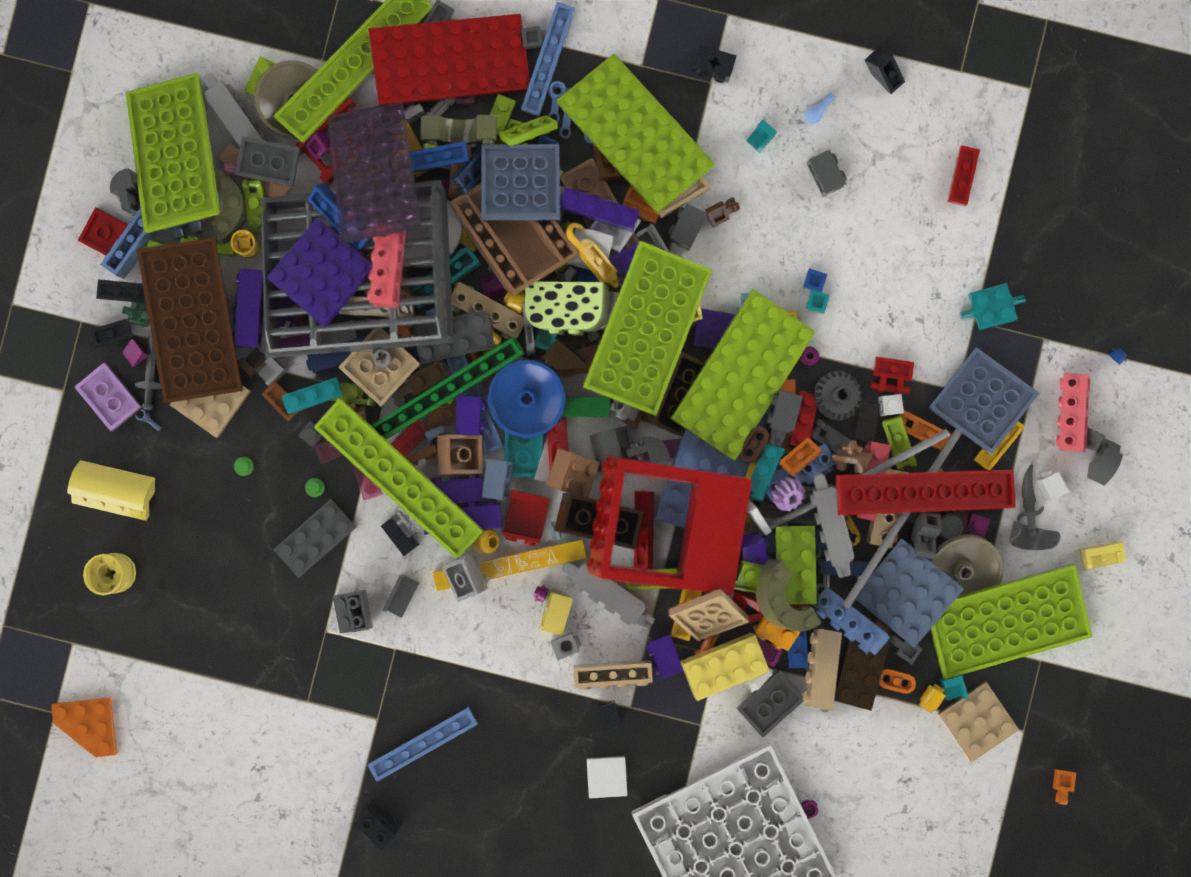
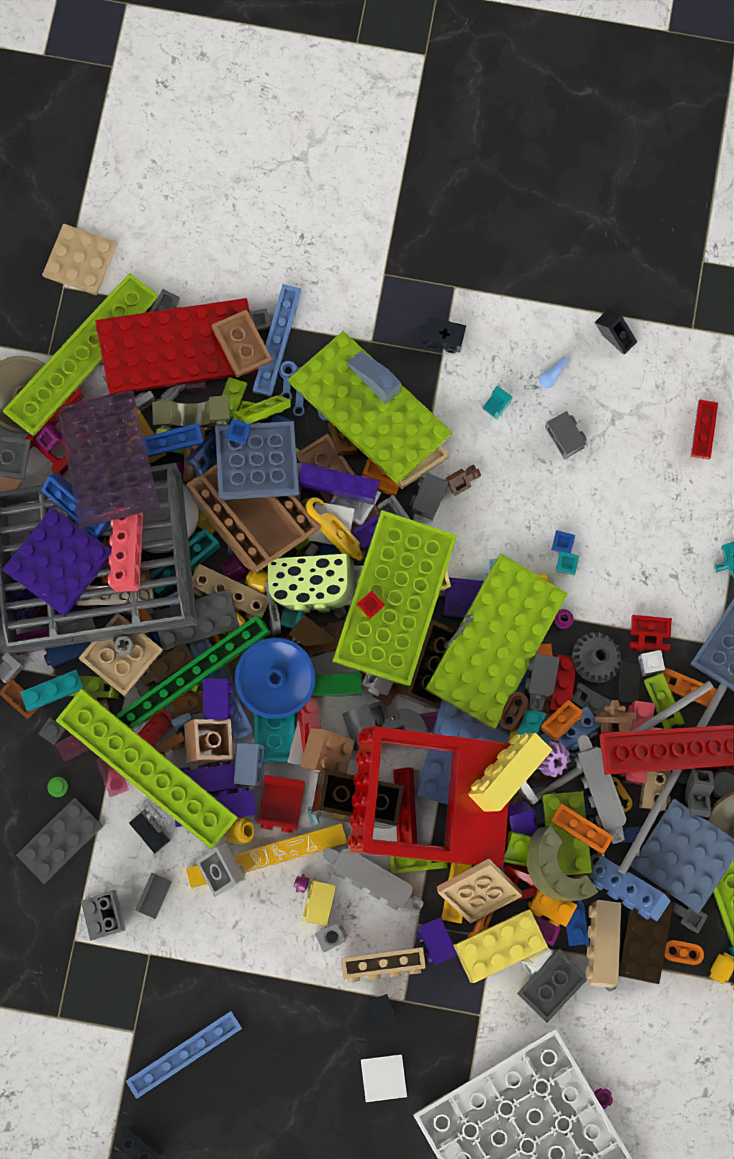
camera: 10 degrees left, 10 degrees down
none -> medium nougat plate [211,310,272,377]
none -> blue plate [226,419,251,445]
none -> sand blue slope [347,351,401,404]
none -> red plate [356,591,385,620]
none -> dark grey hinge [444,614,473,649]
none -> light yellow brick [468,733,552,812]
none -> orange plate [550,804,614,855]

